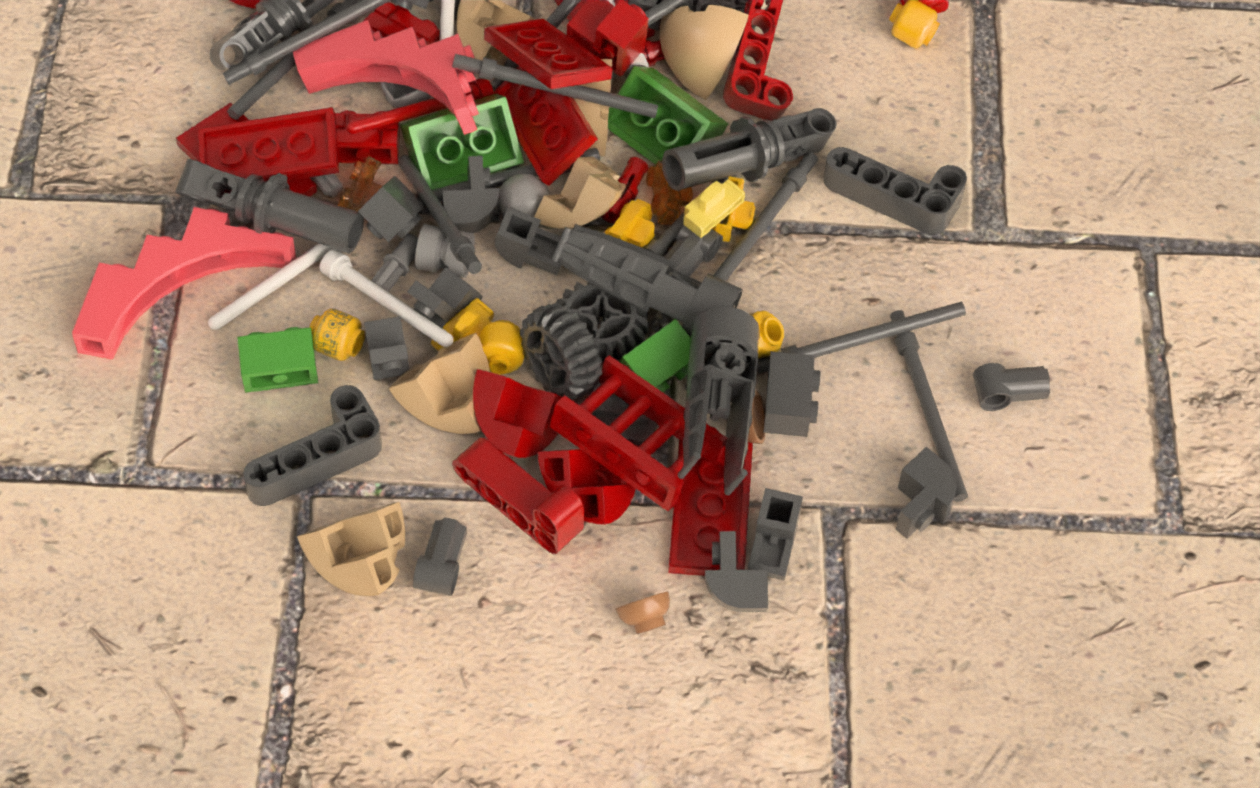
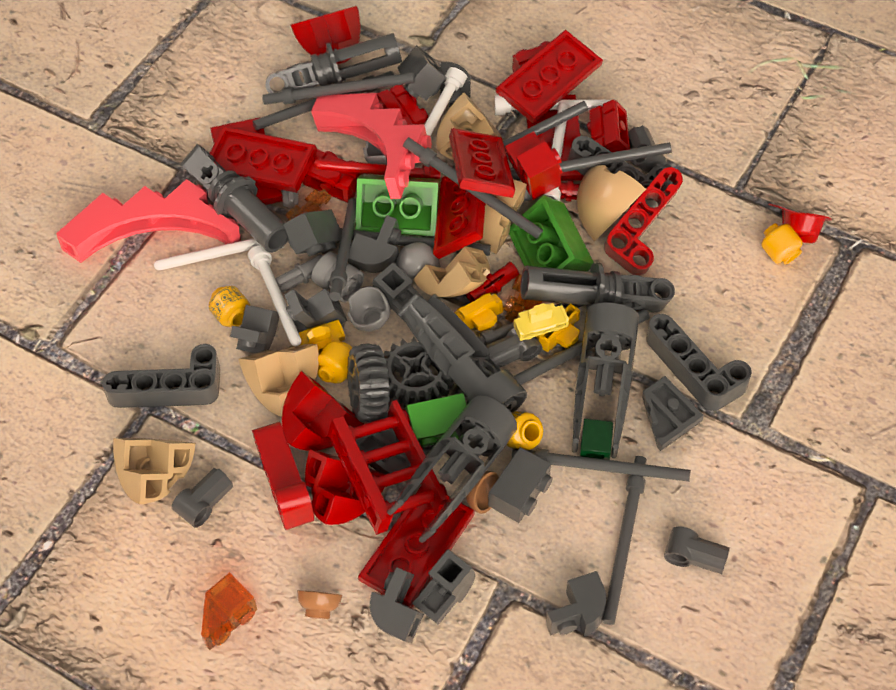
camera: 30 degrees right, 0 degrees up
bright green brick [237,327,318,393] -> none
none -> clear orange slope [201,572,257,651]
none -> light grey hair [348,286,390,332]
none -> dark grey piece [572,302,639,458]
none -> dark green panel [580,419,613,460]
none -> dark grey wing [642,376,704,451]

